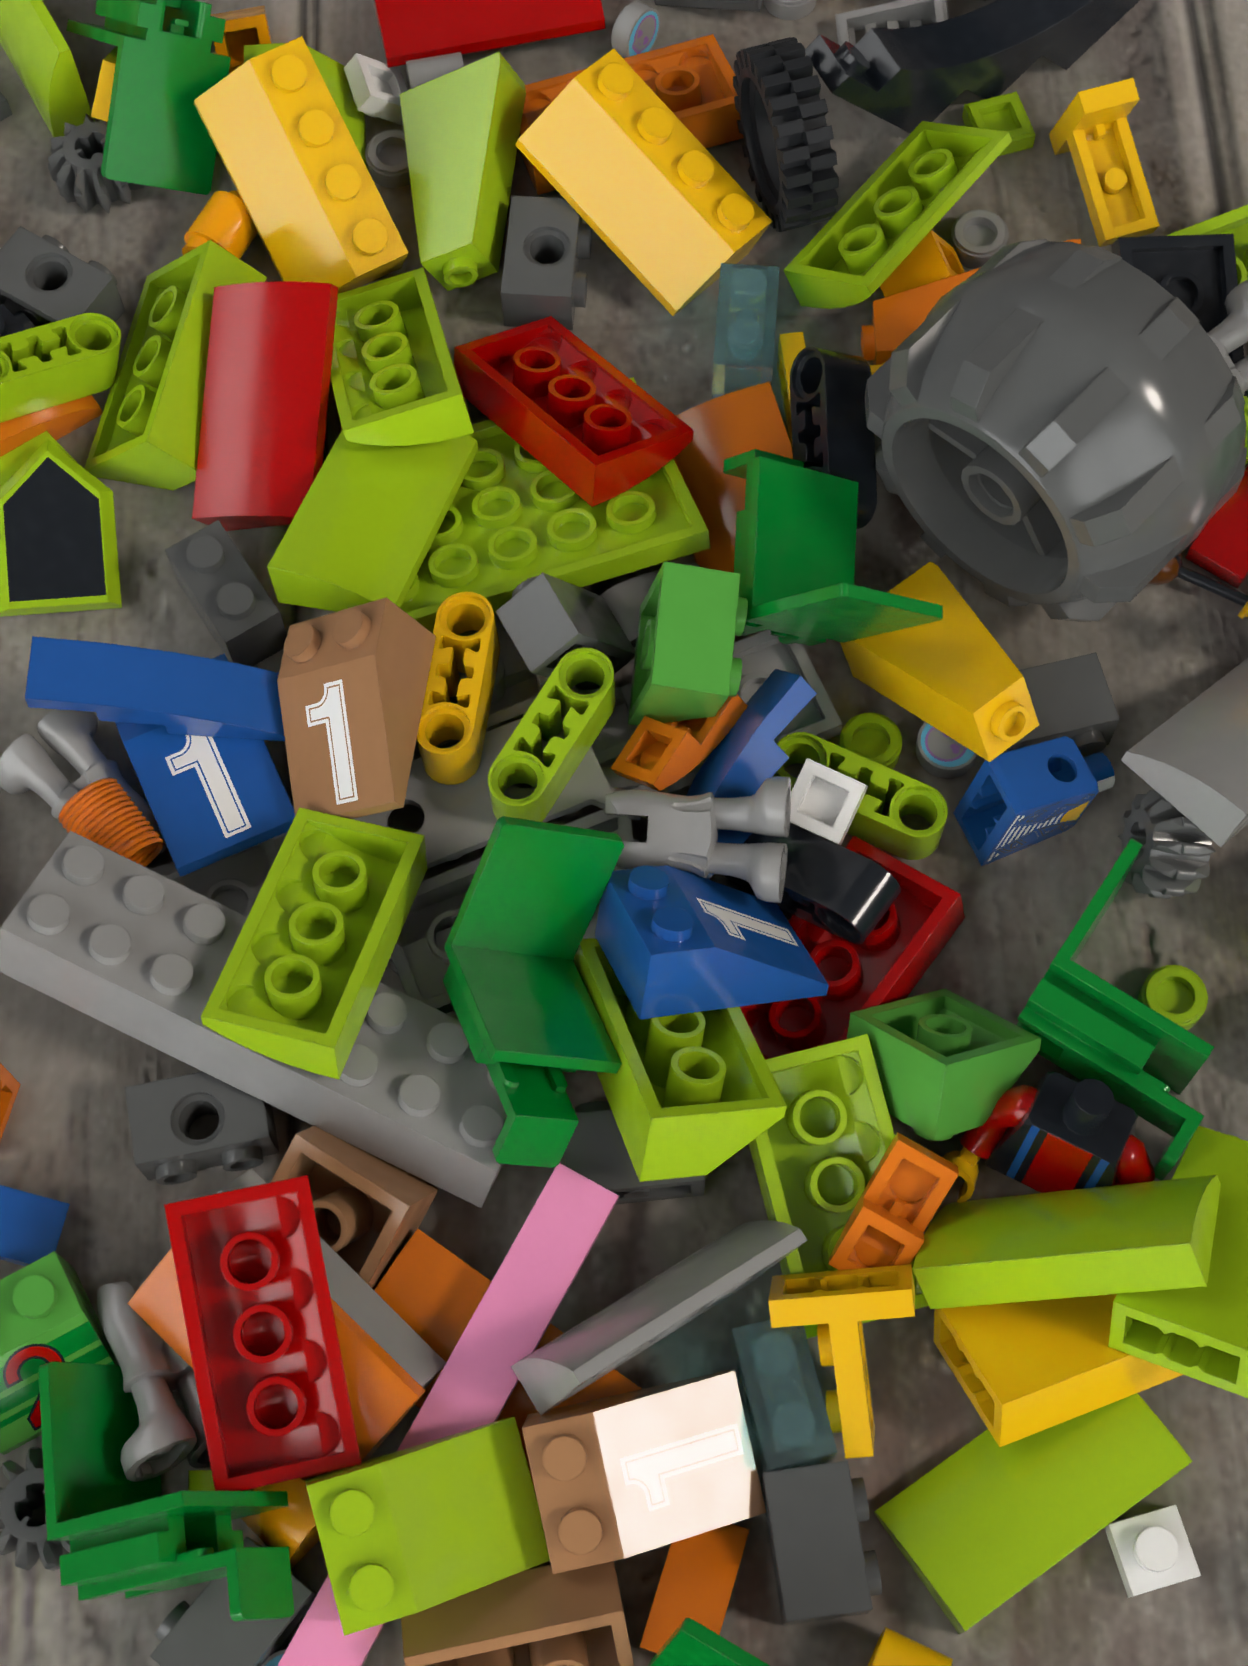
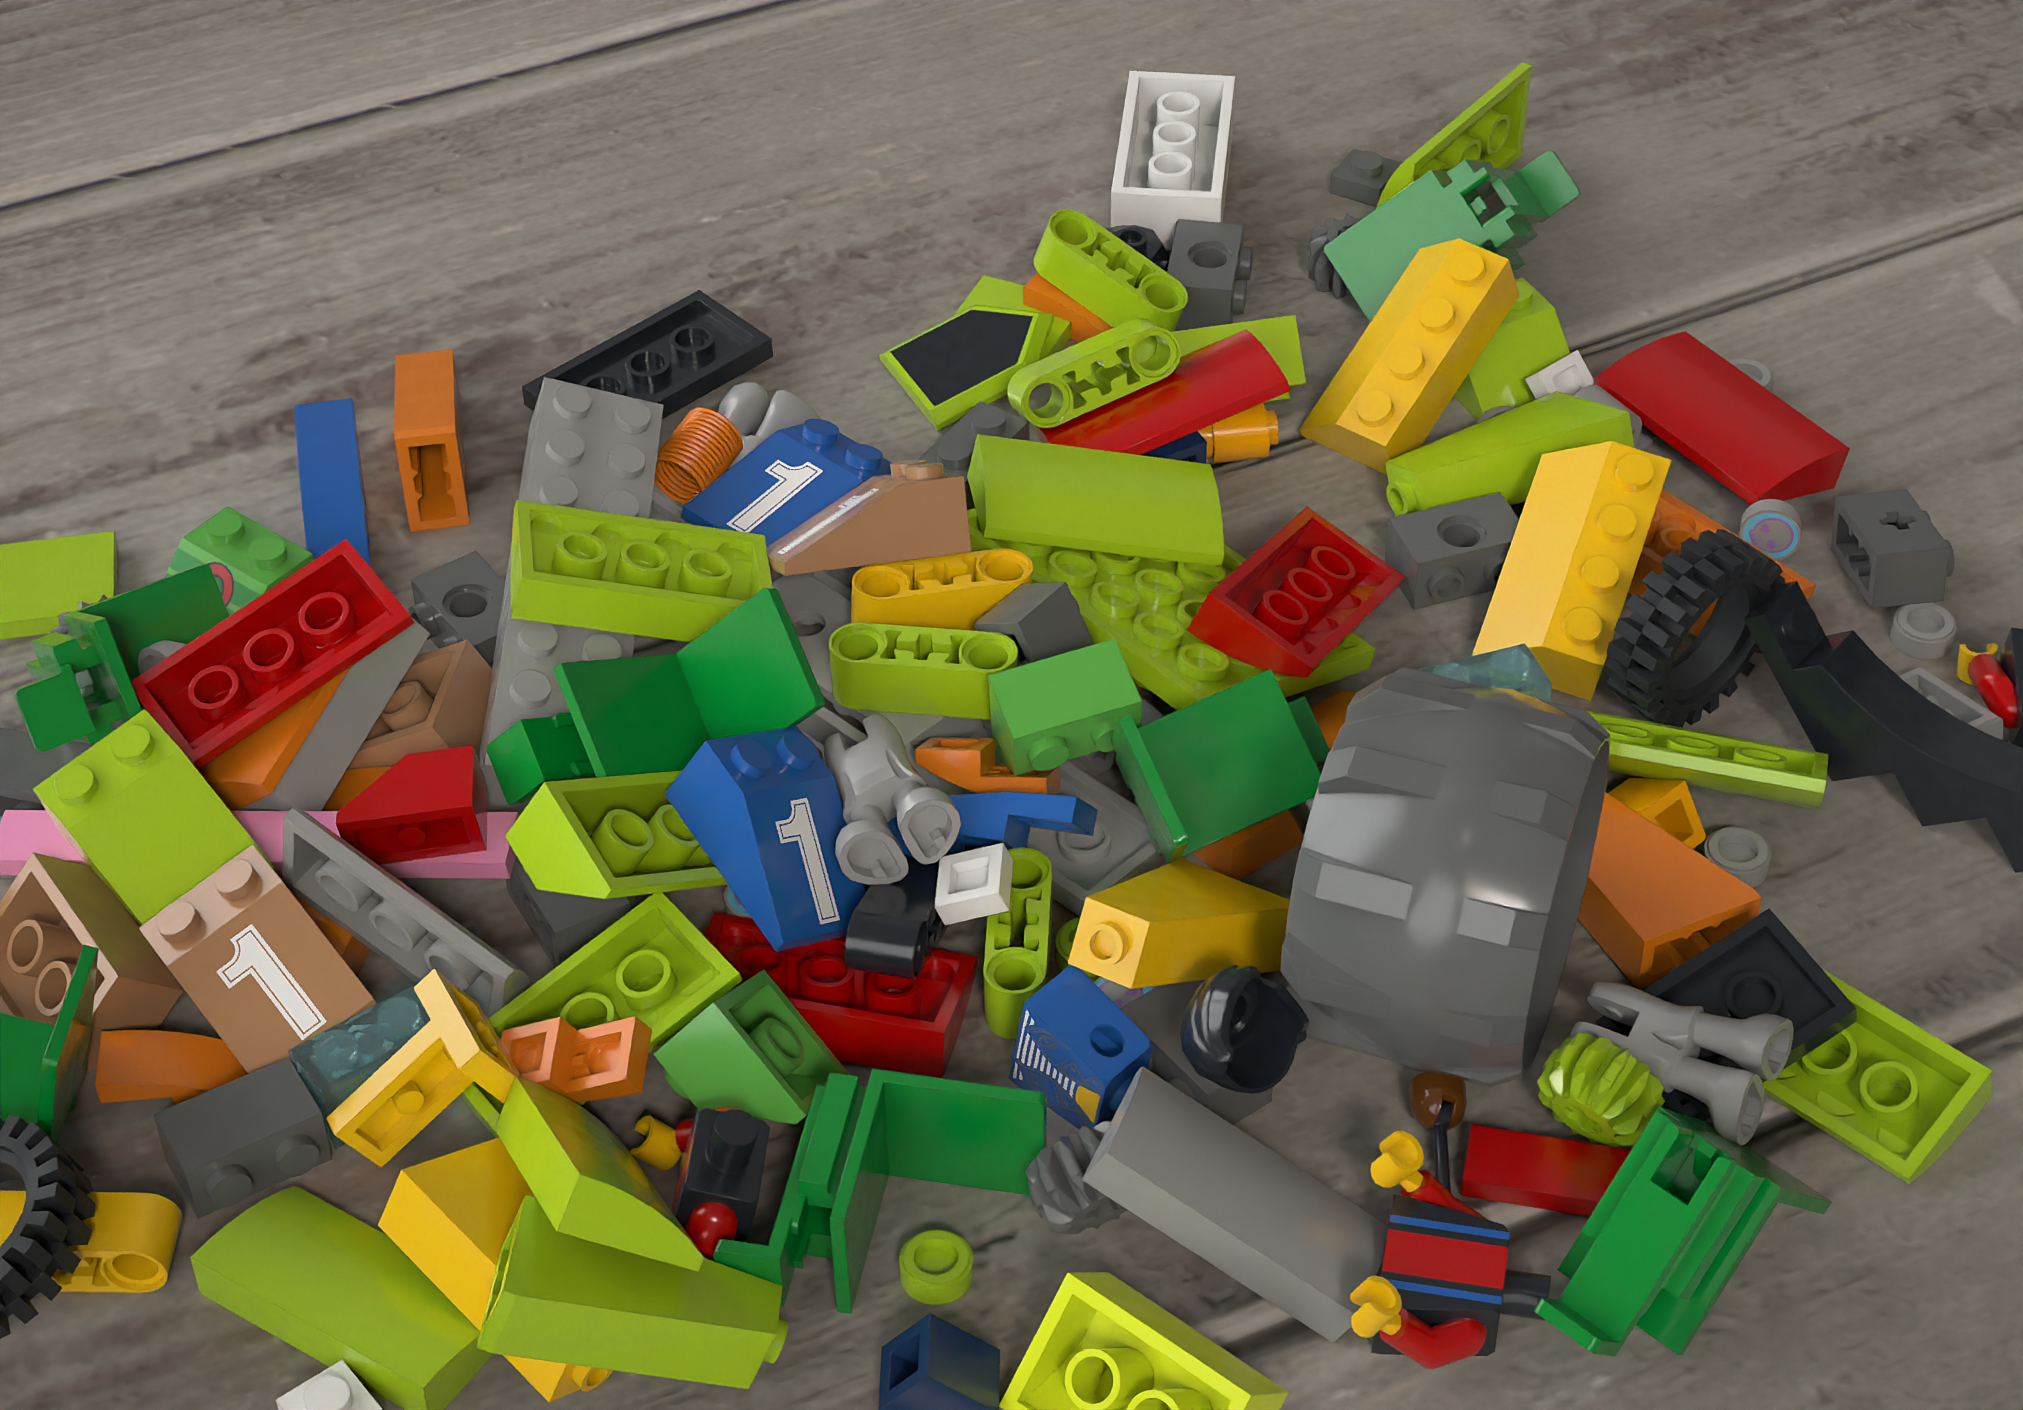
camera: 65 degrees right, 25 degrees down
blue slope [25,636,285,741] -> none
light orange brick [182,190,258,259] -> none
light orange brick [211,5,272,75] -> none
lime slope [330,267,474,446] -> none
lime tile [962,91,1036,156] -> none
yellow bracket [1048,78,1160,247] -> none
none -> red slope [336,745,488,865]
none -> lime beam [1007,318,1181,428]
none -> black hair [1179,965,1309,1094]

